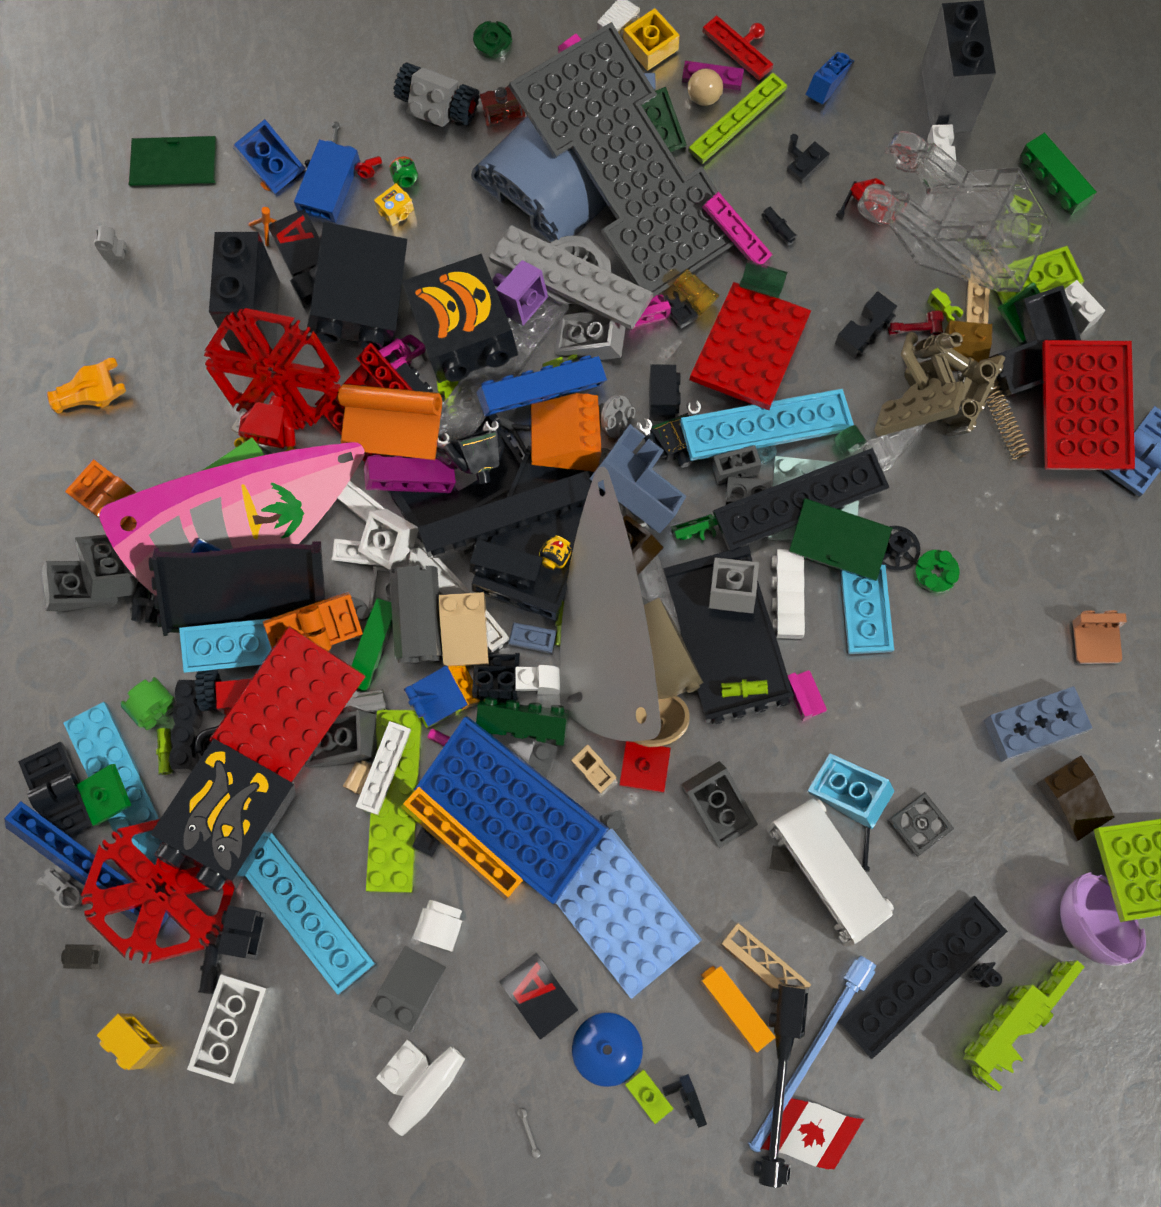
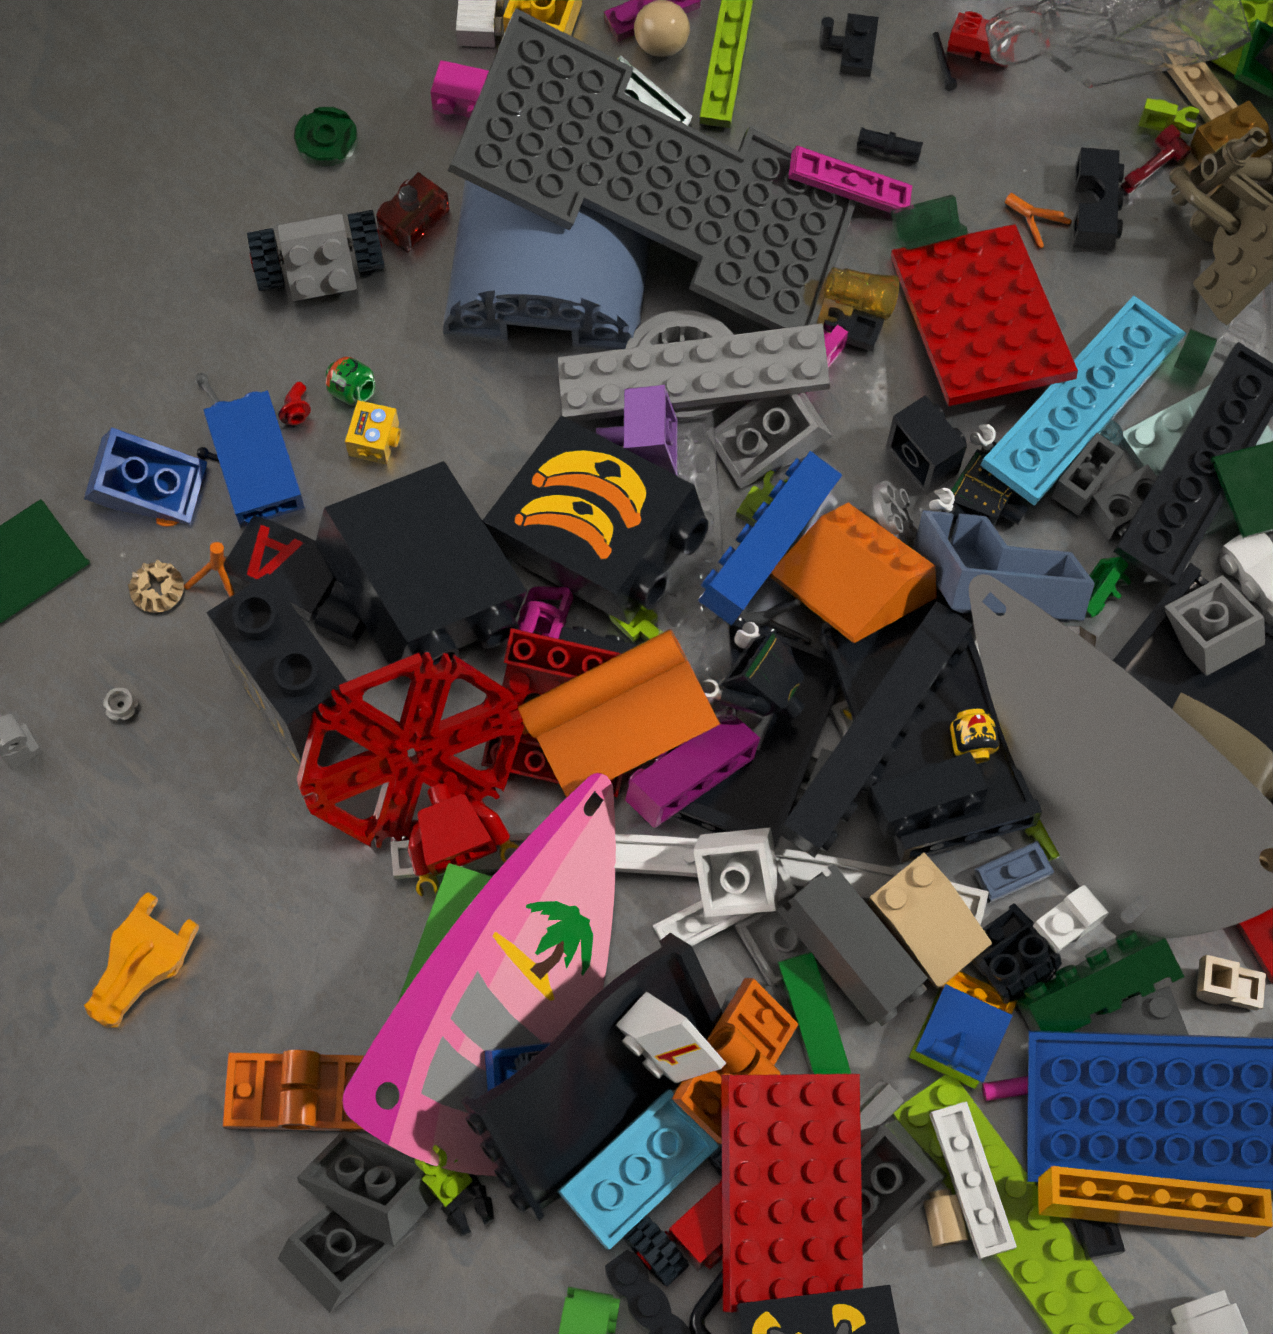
camera: 40 degrees left, 5 degrees down
none -> white plate [103,688,138,720]
none -> tan gear [128,560,184,613]
none -> lime plate [415,1145,473,1207]
none -> white slope [616,992,726,1083]
none -> orange plant [1005,193,1072,249]

